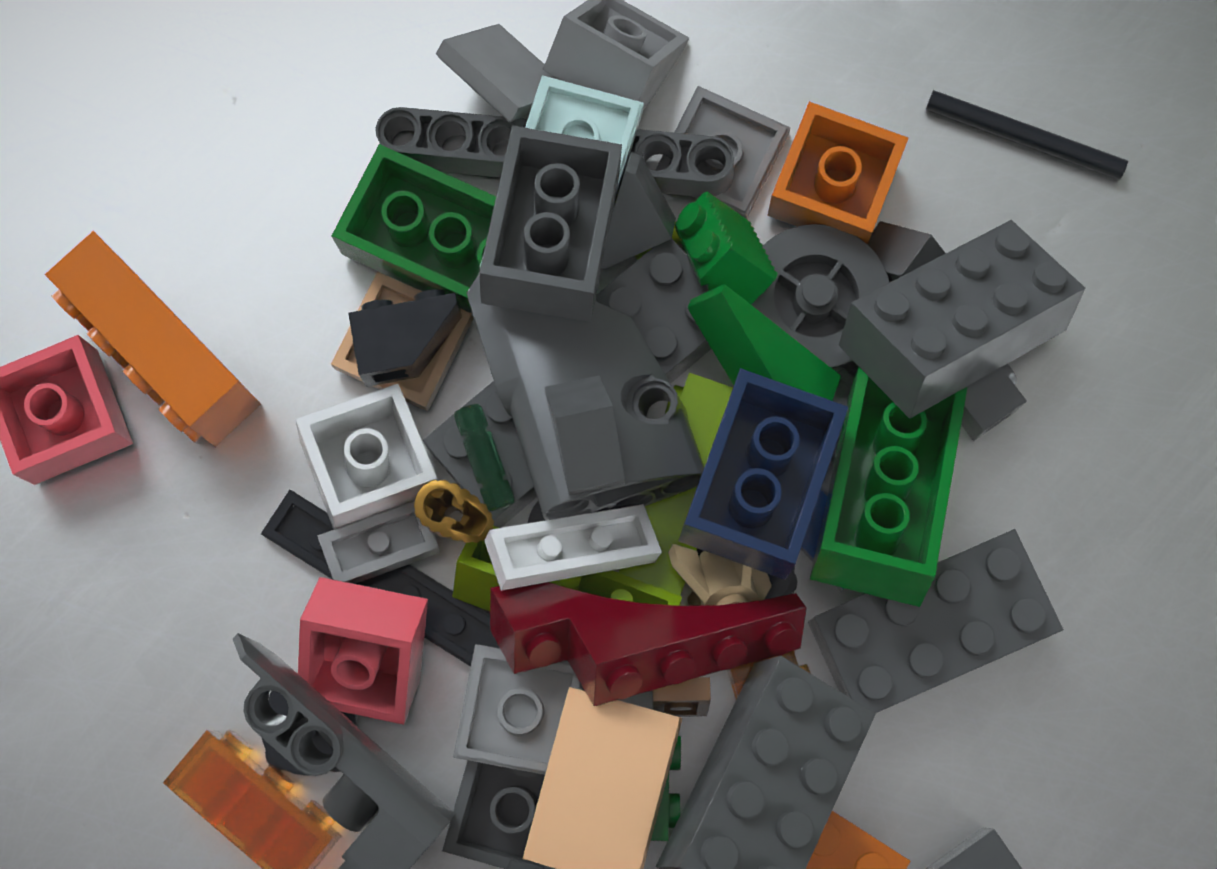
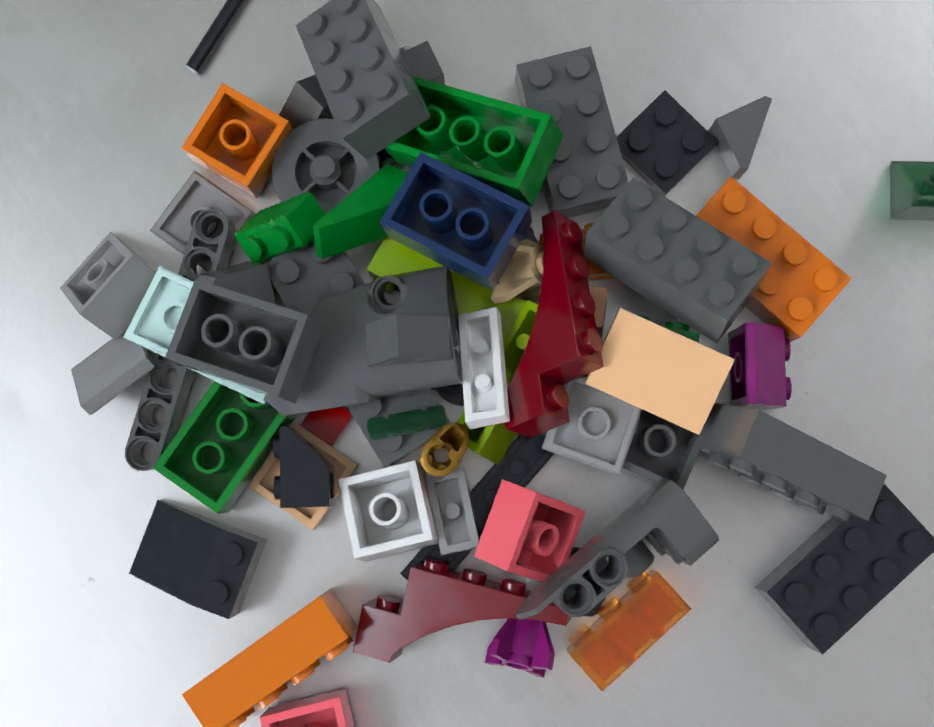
camera: 80 degrees left, 5 degrees up
none -> black slope [129,500,267,619]
none -> red tile [300,407,354,447]
none -> dark red arch [352,559,572,663]
none -> magenta brick [484,618,555,678]
none -> black plate [616,90,719,196]

